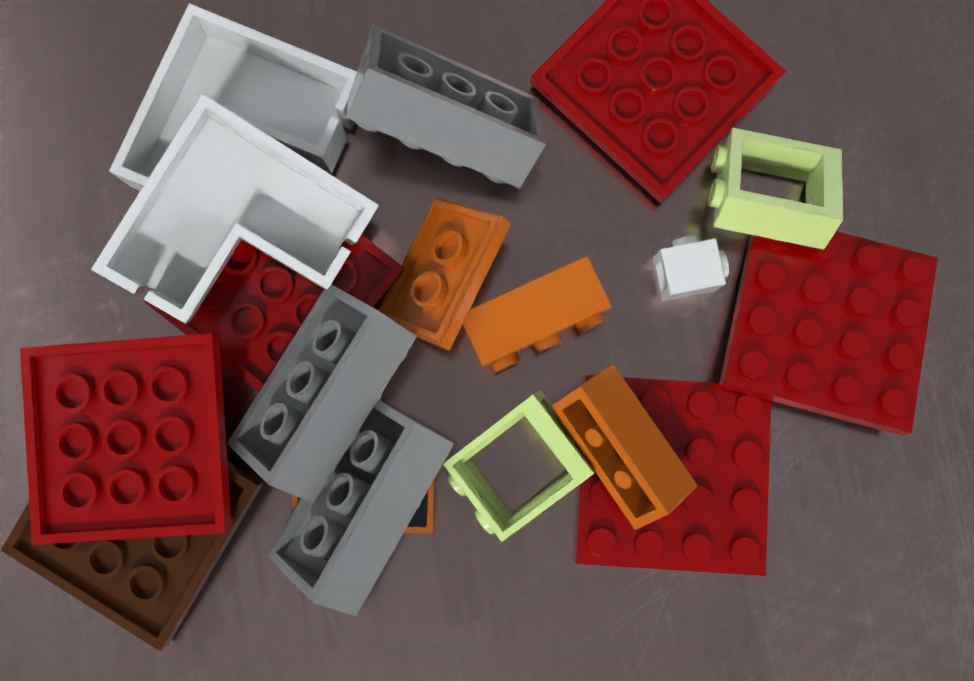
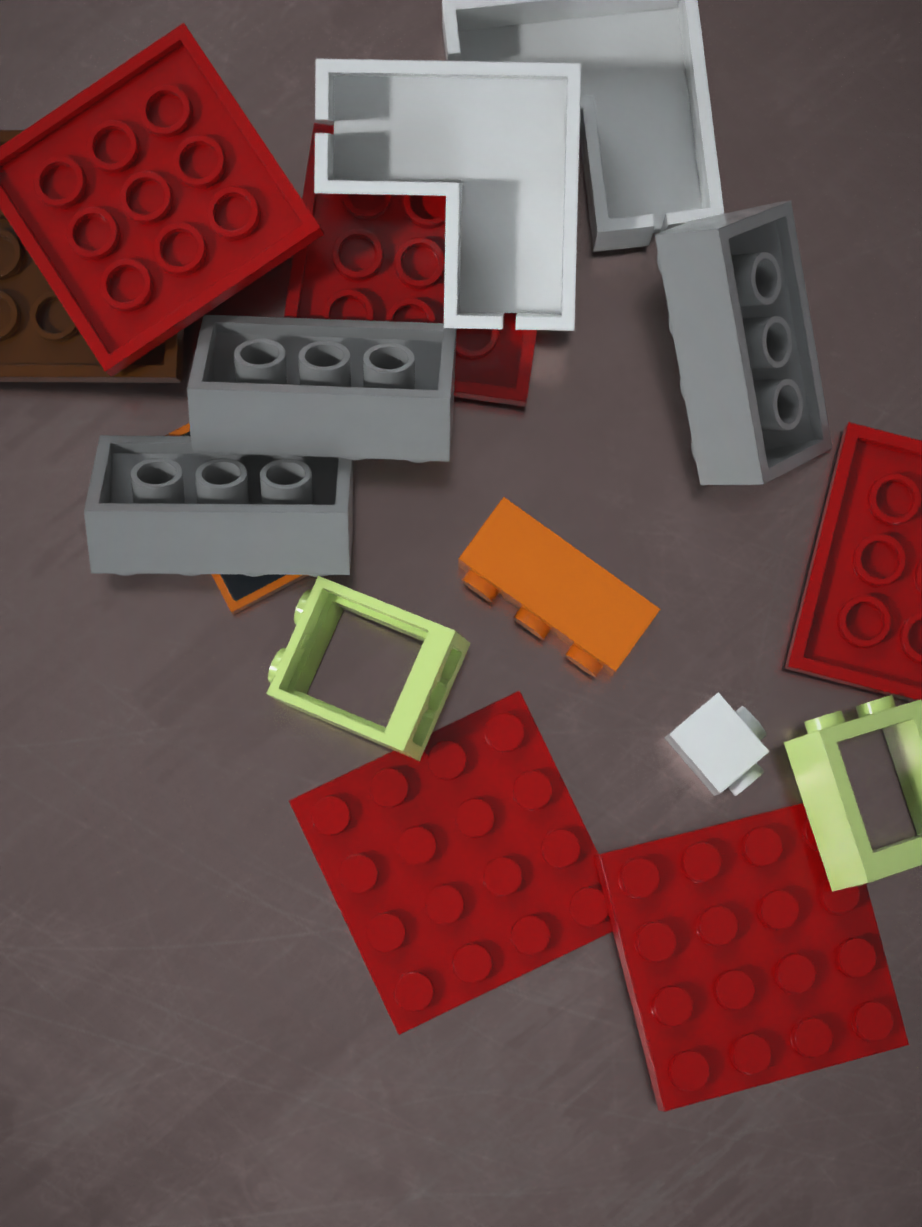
camera: 60 degrees right, 0 degrees up
orange tile [379,197,511,351] -> none
orange brick [551,364,698,530] -> none

